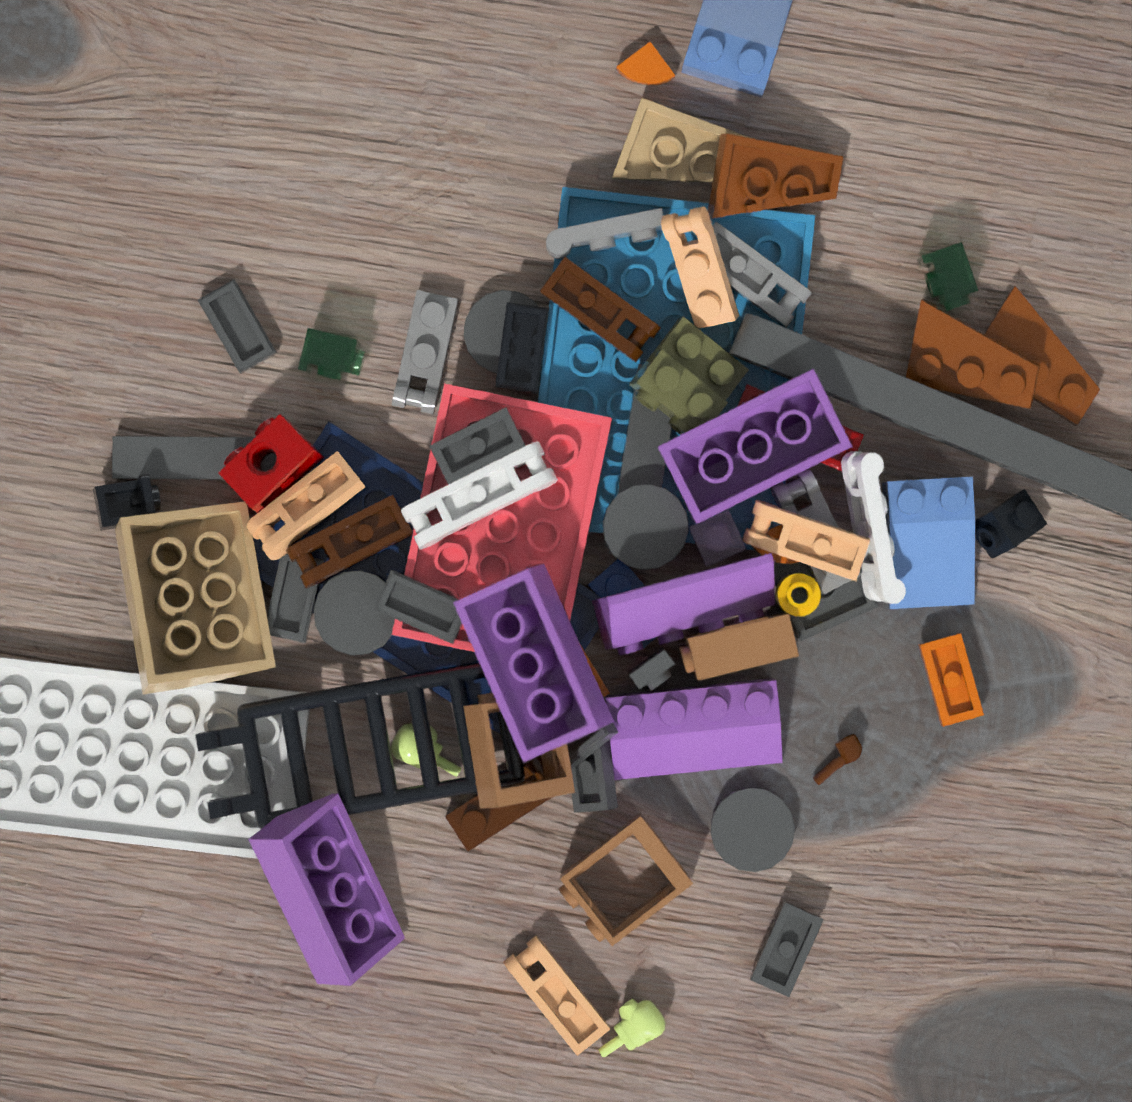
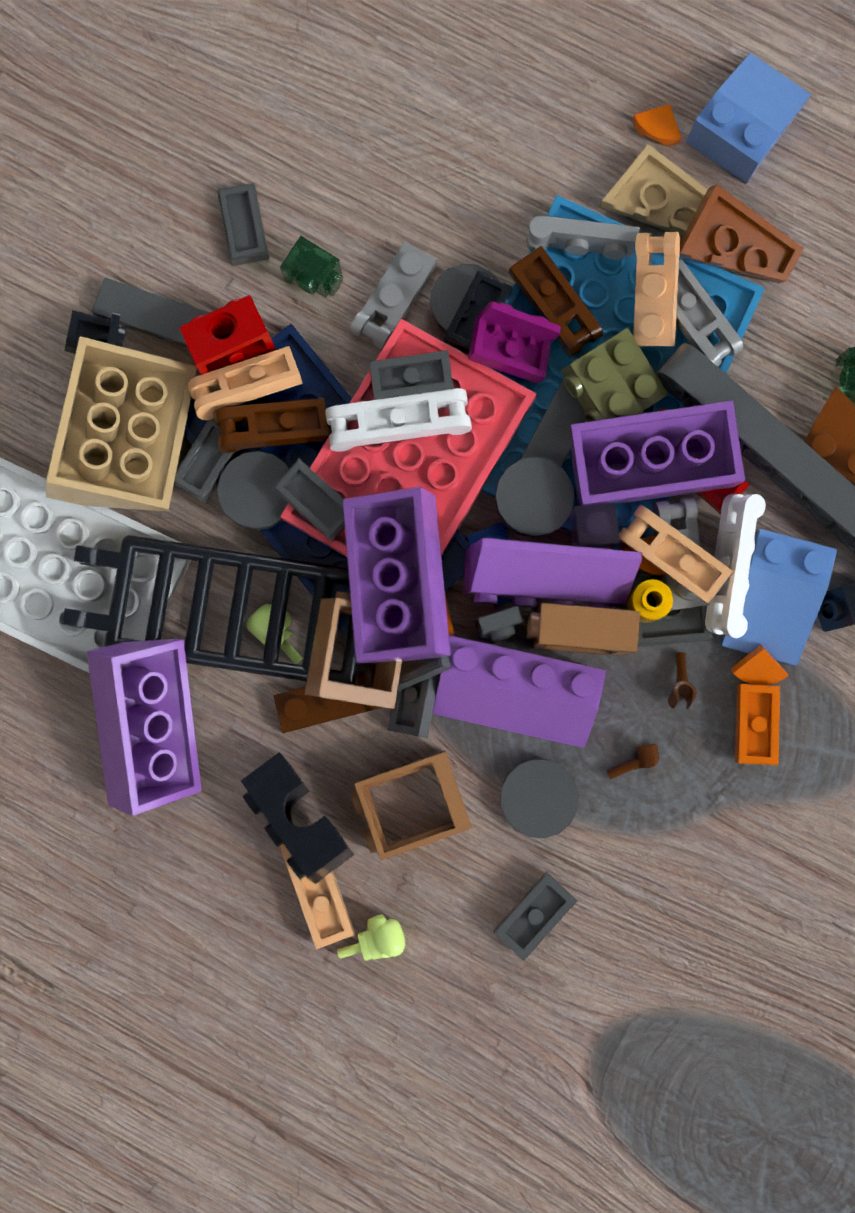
camera: 25 degrees right, 5 degrees down
none -> black arch [241,752,354,884]
none -> magenta bracket [468,302,561,384]
none -> reddish brown hand [668,652,697,709]
none -> orange tile [731,644,789,685]

